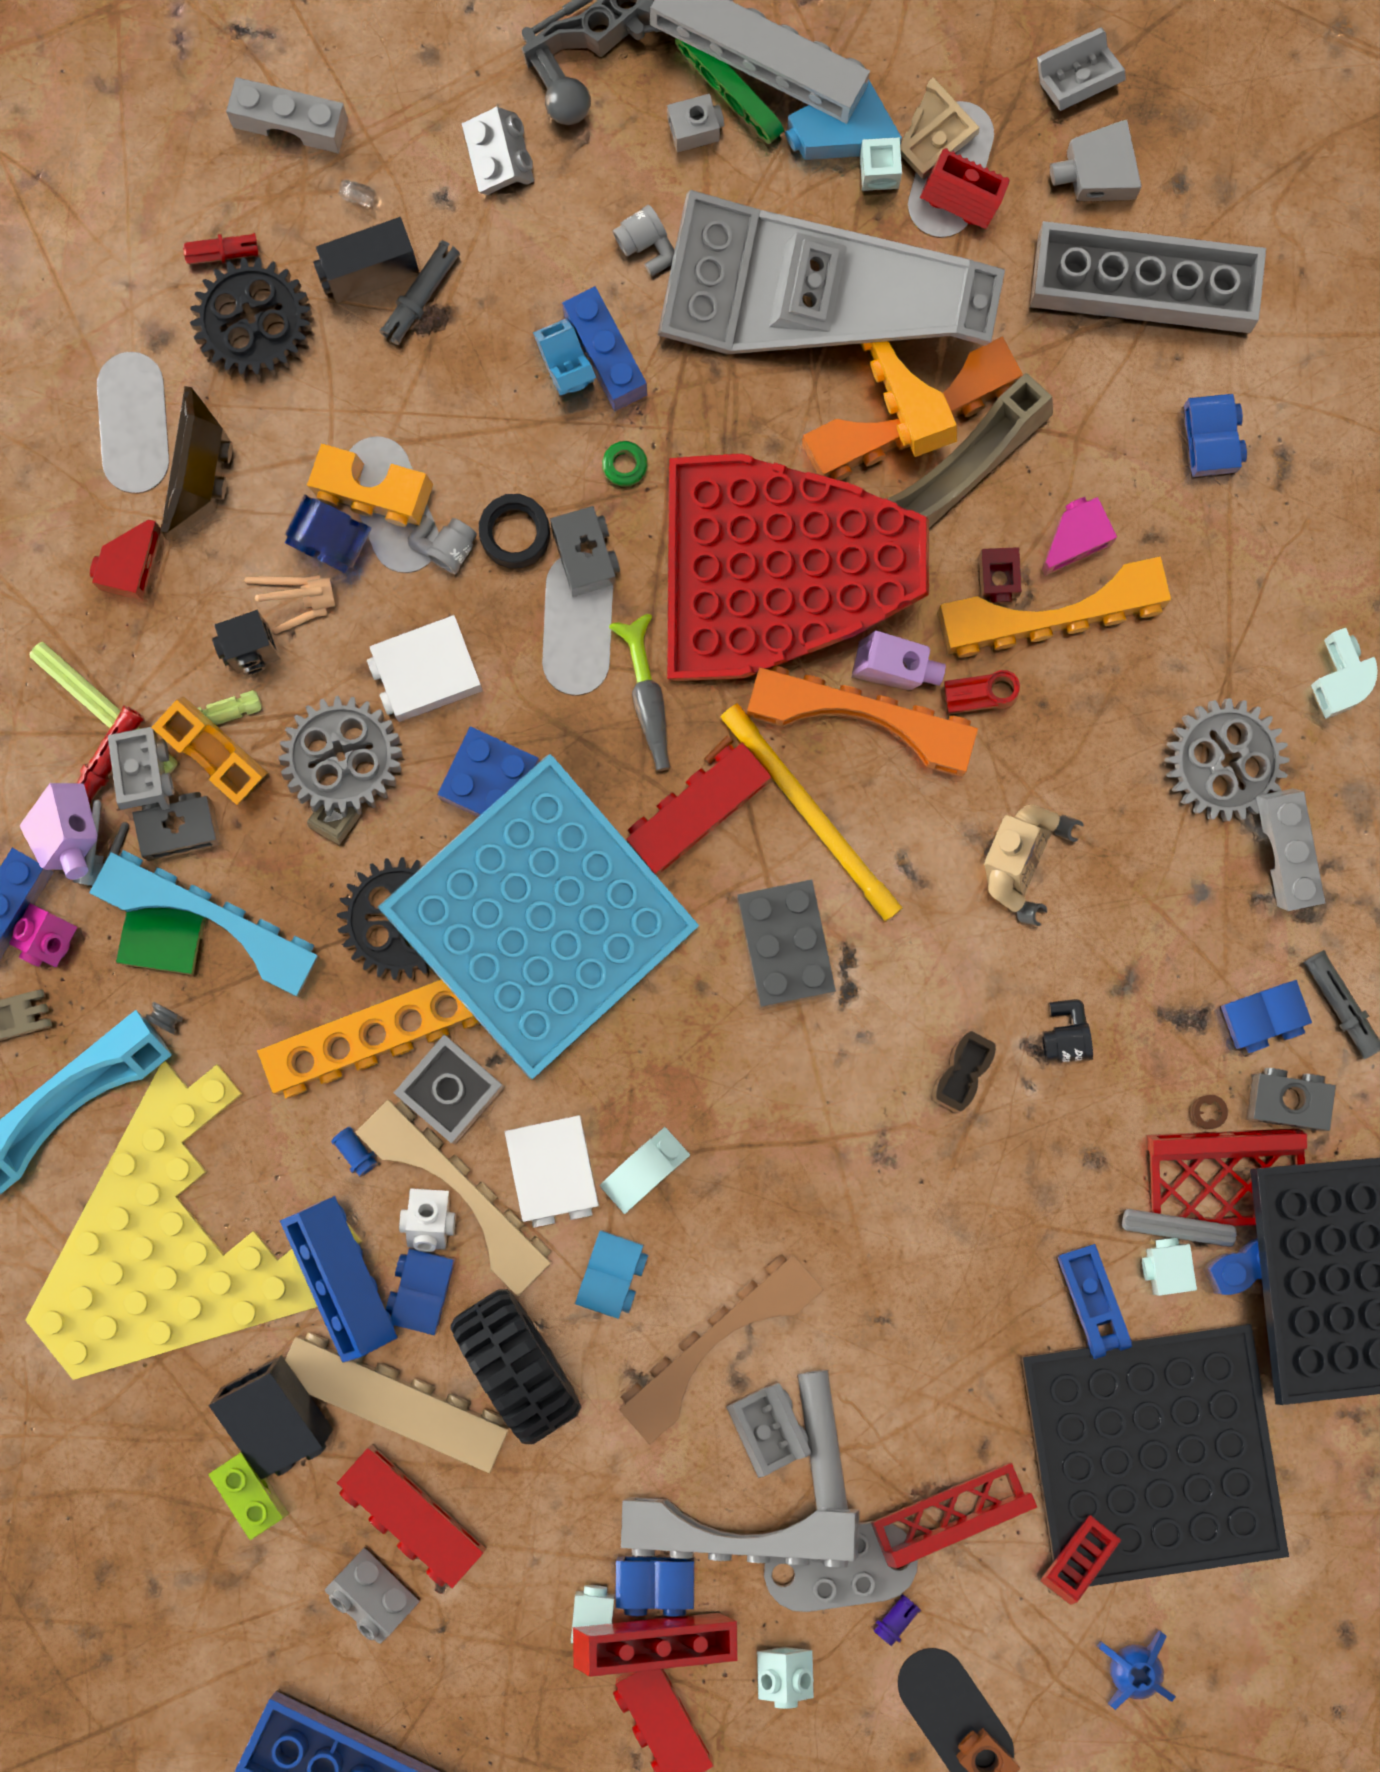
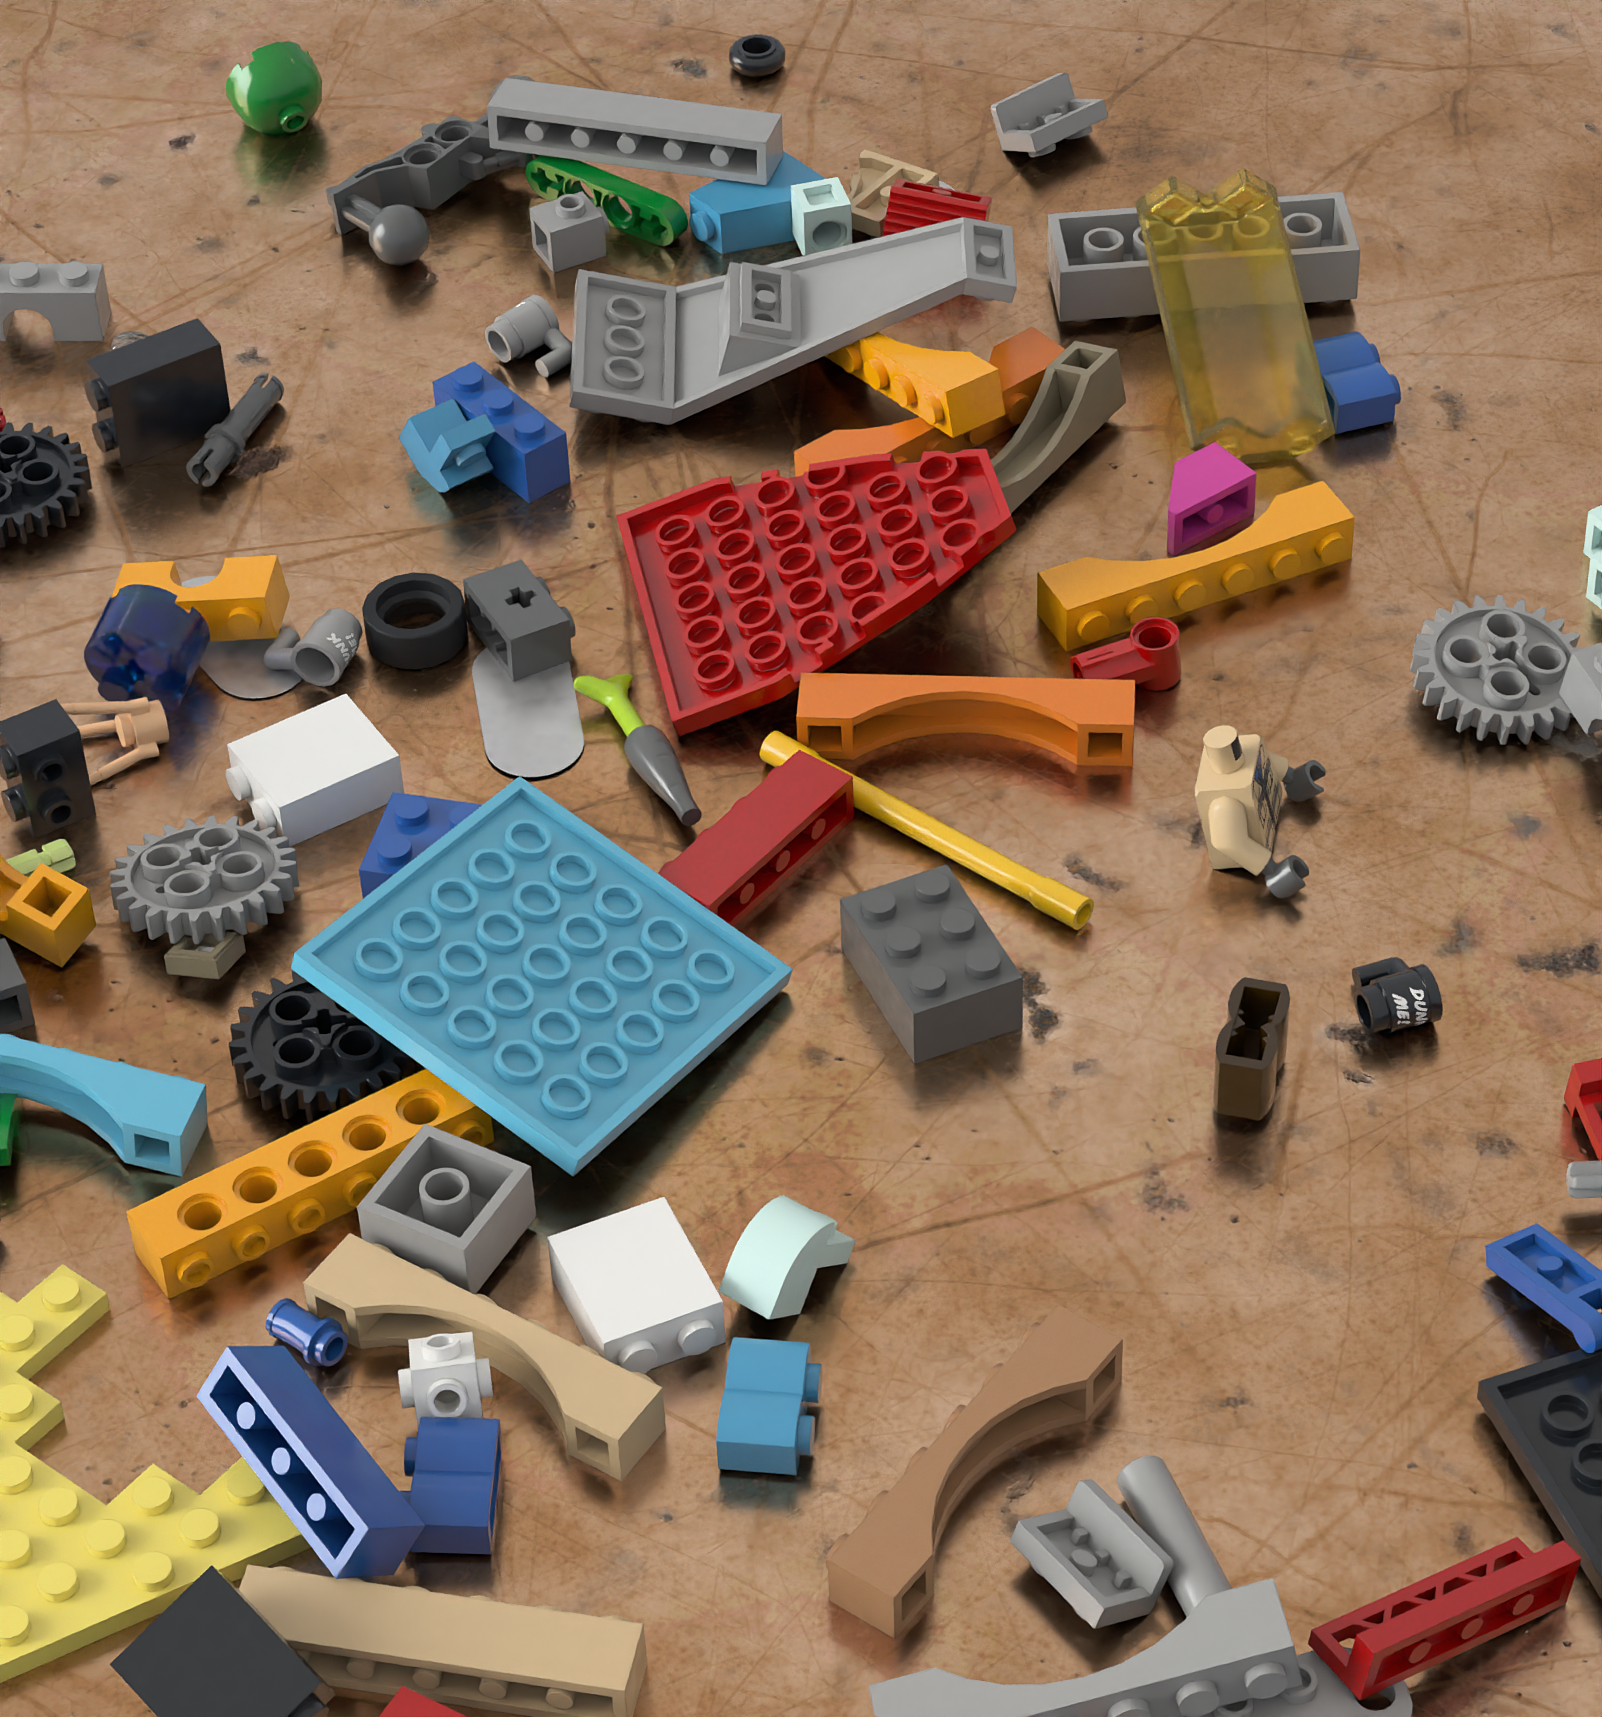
camera: 10 degrees left, 40 degrees down
black tyre [450,1289,581,1444] -> none
bracket [462,107,534,195] -> none
green piece [602,441,648,487] -> none
lavender torso [851,631,946,690] -> none
dark red brick [978,547,1022,606] -> none
light grey torso [1050,120,1142,201] -> none
none -> clear yellow panel [1135,168,1335,464]

